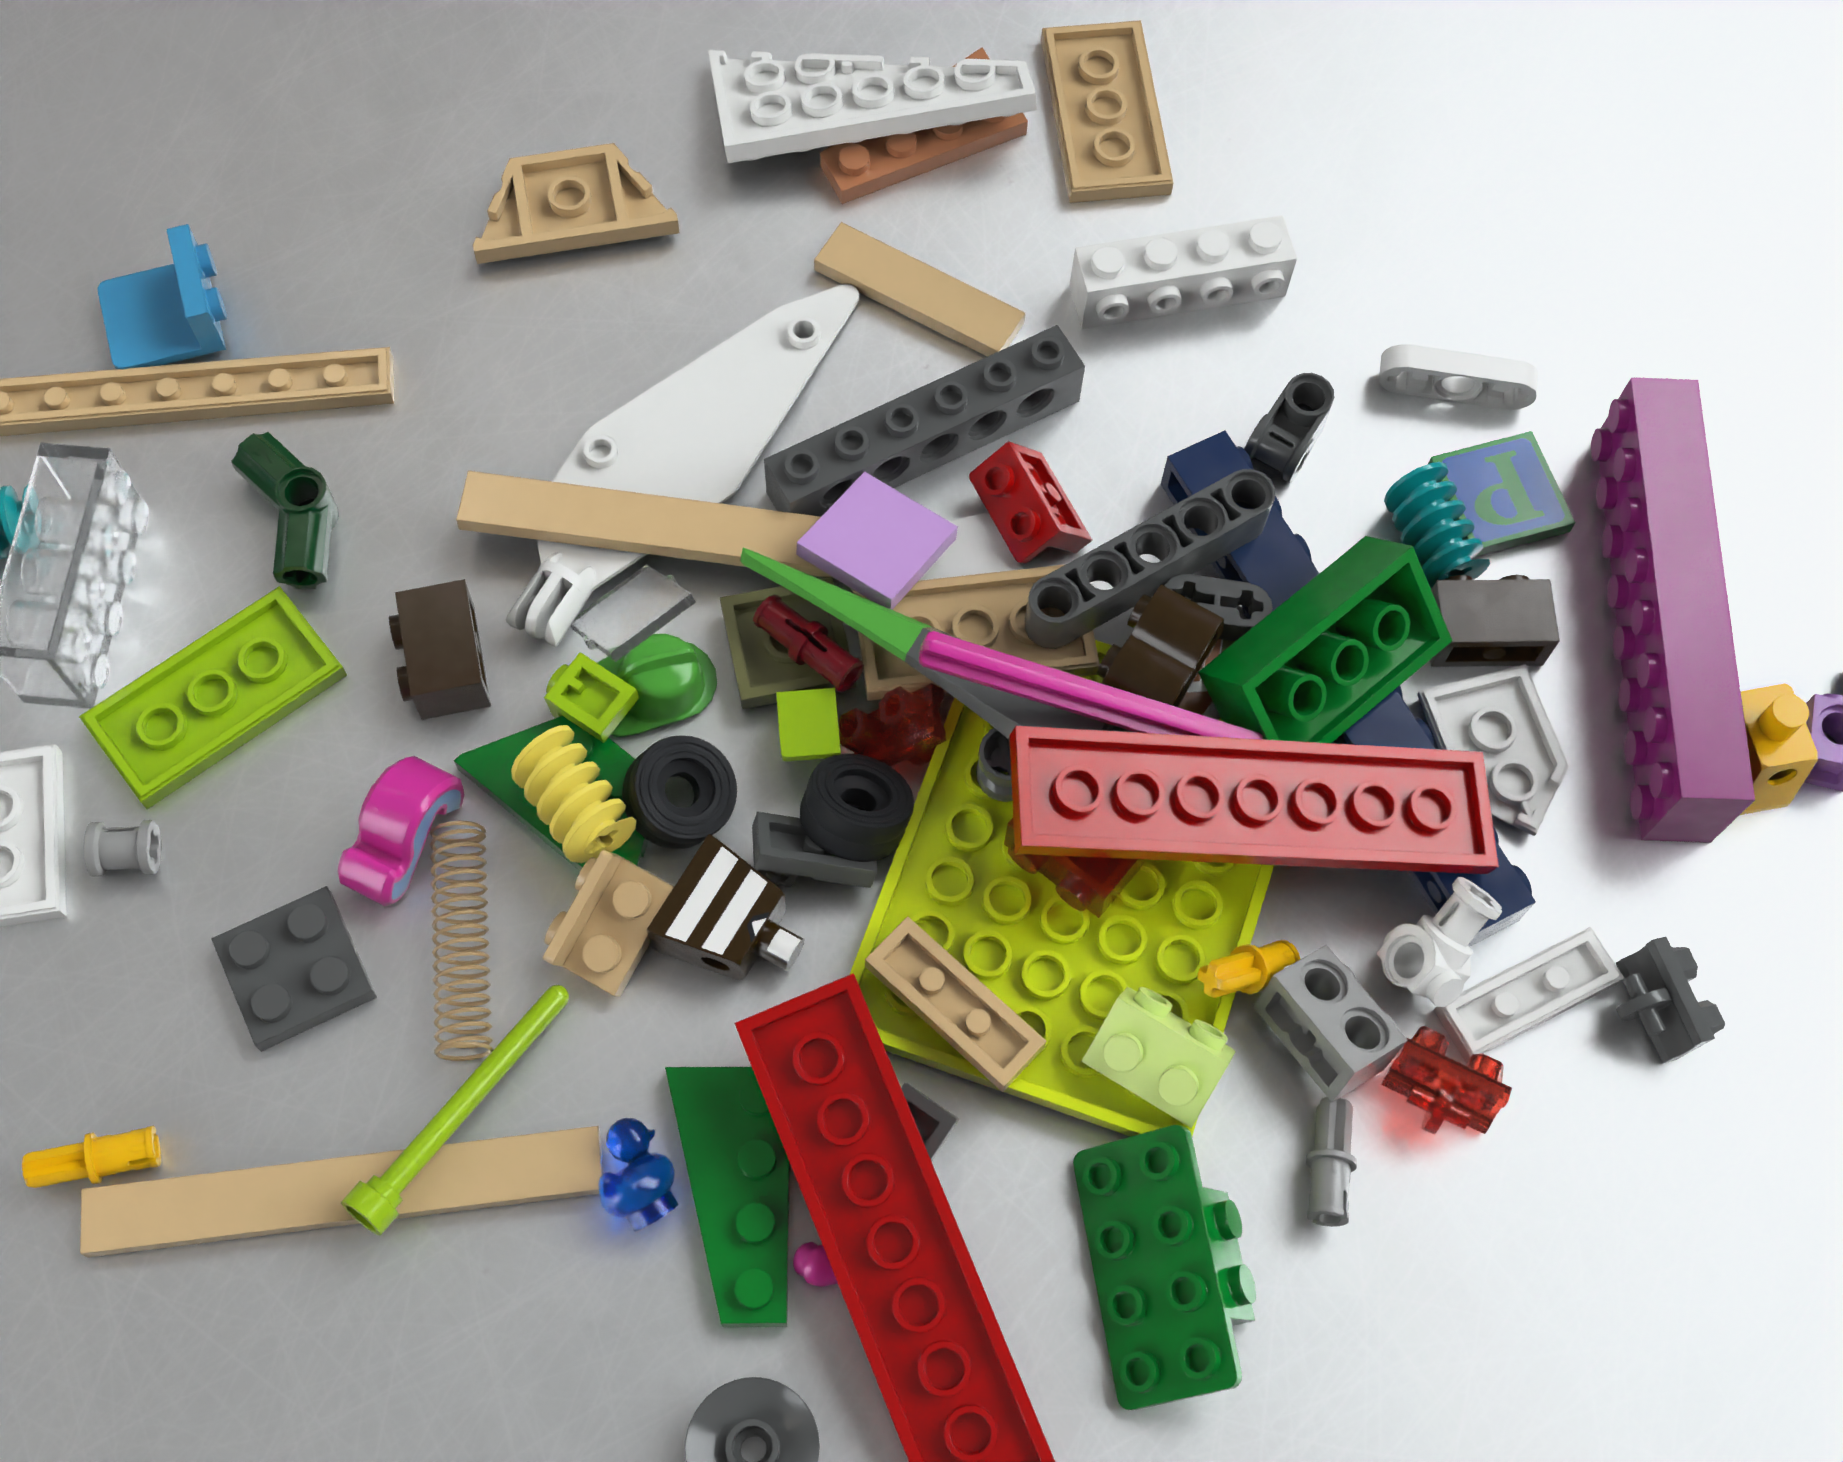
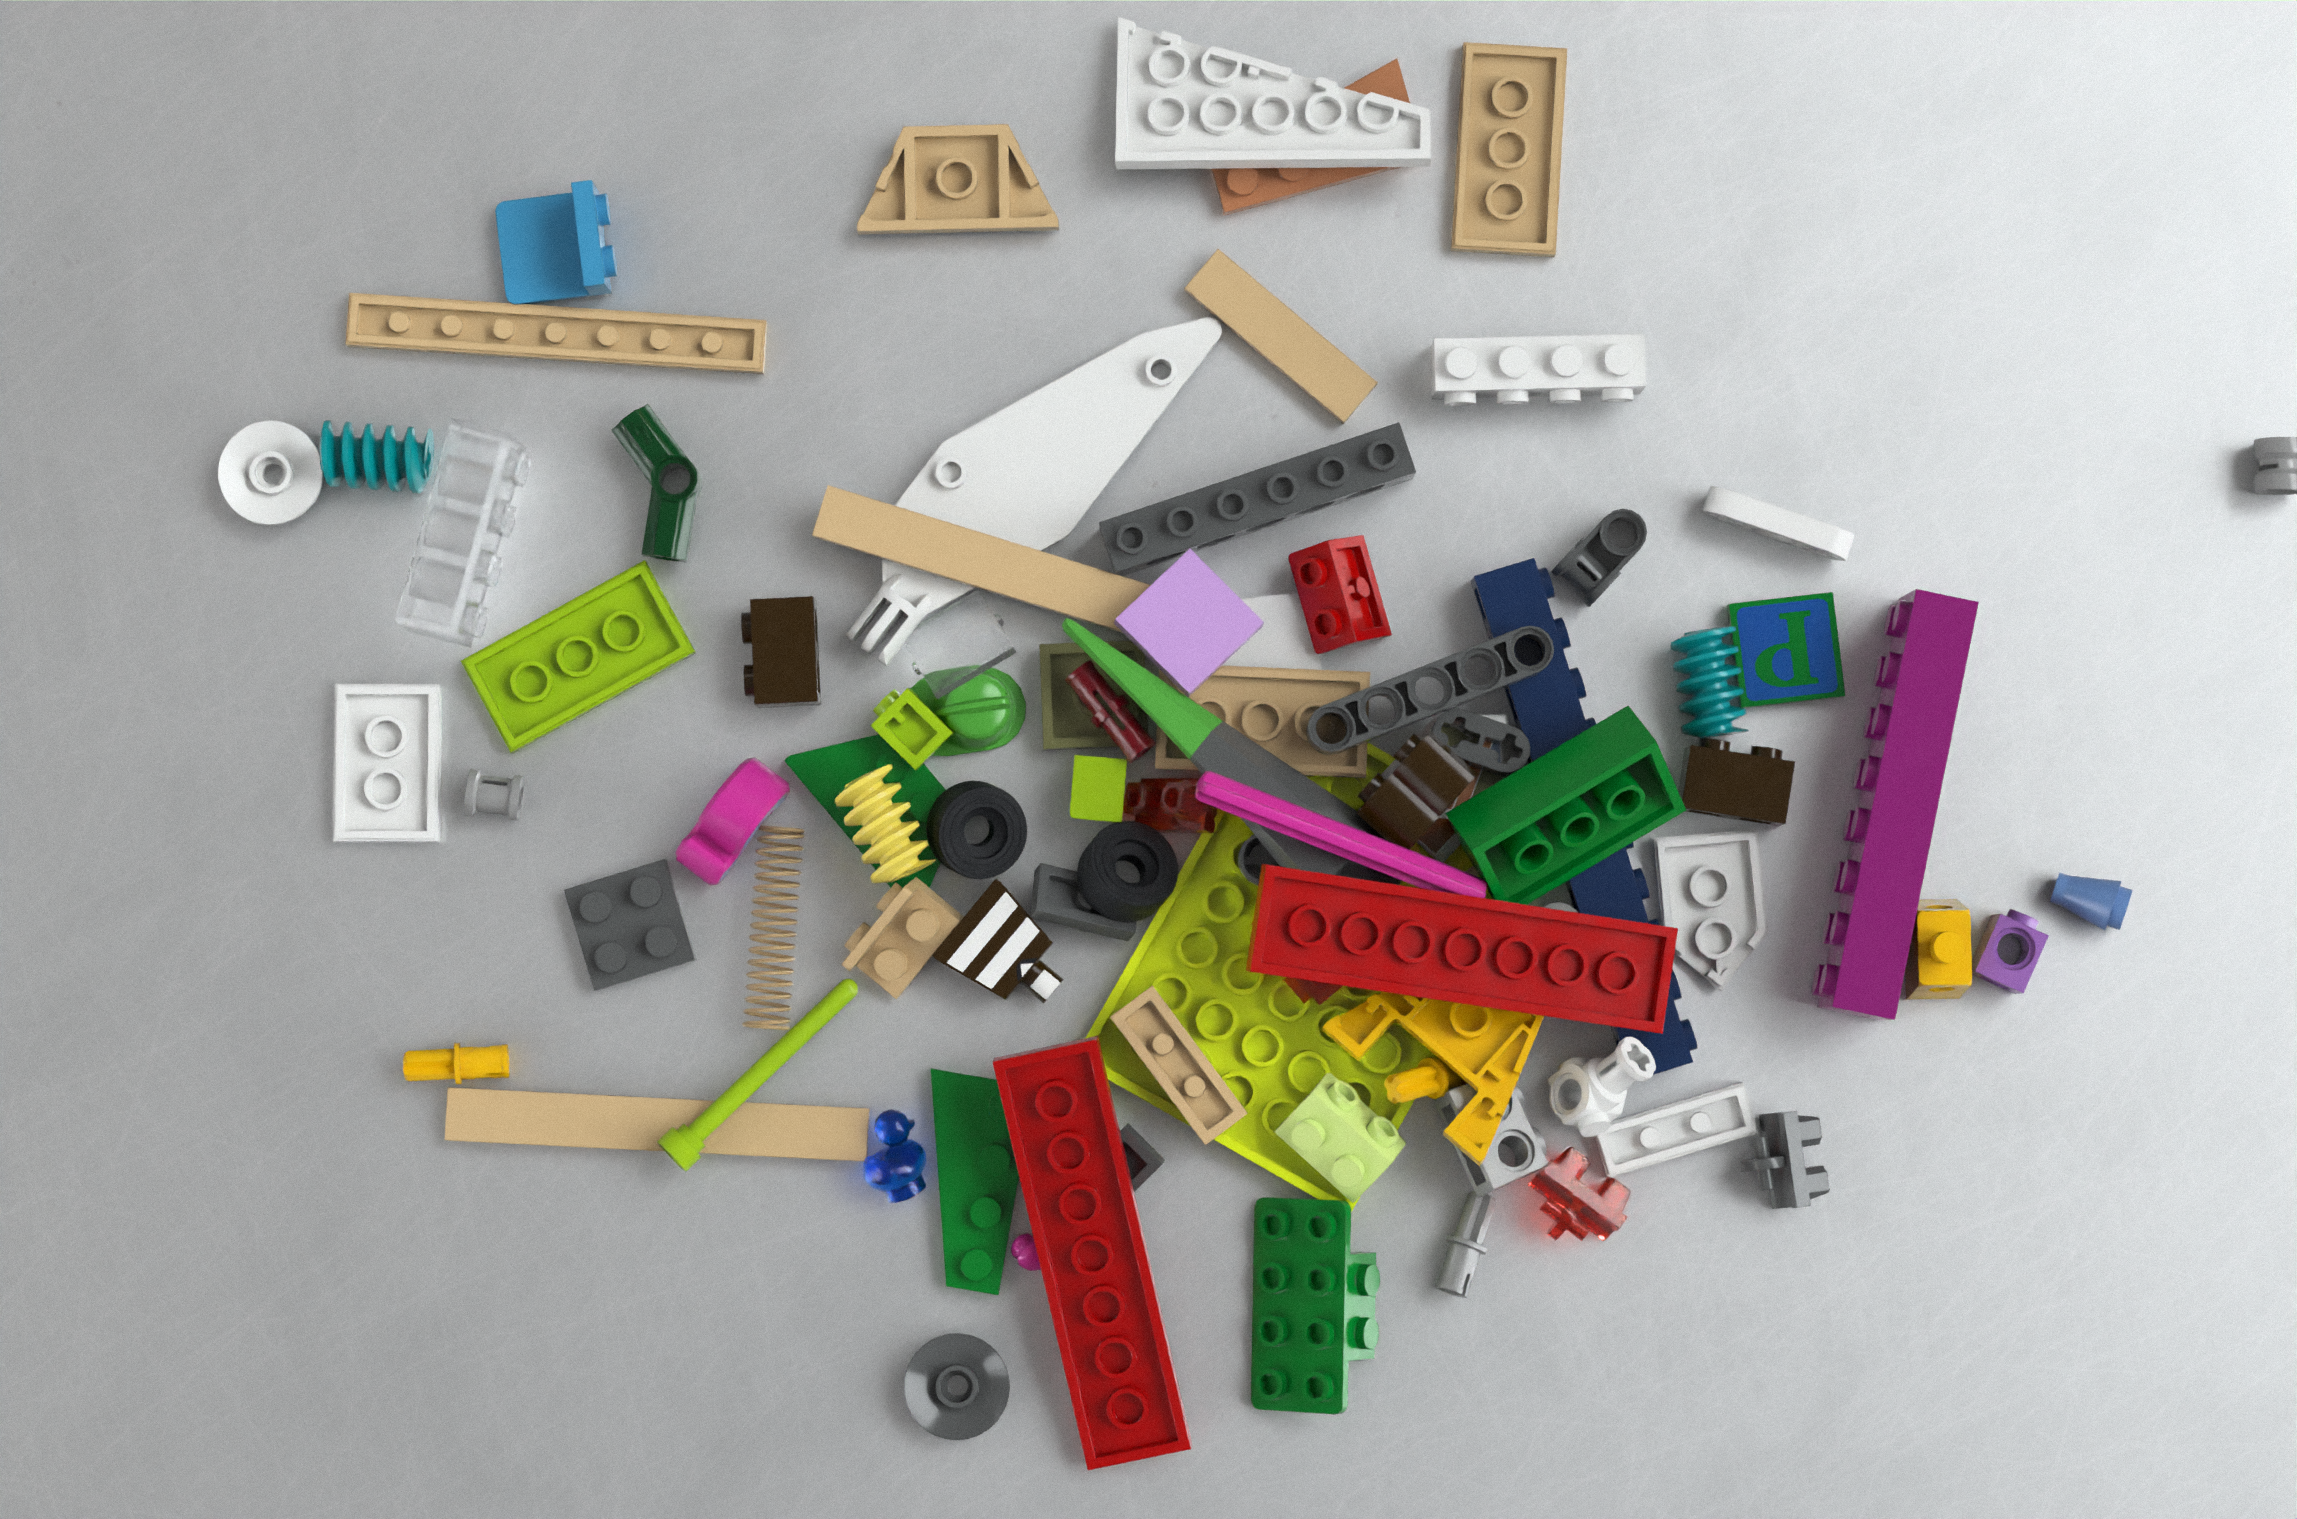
camera: 10 degrees right, 20 degrees up
none -> yellow wing [1323,992,1545,1166]

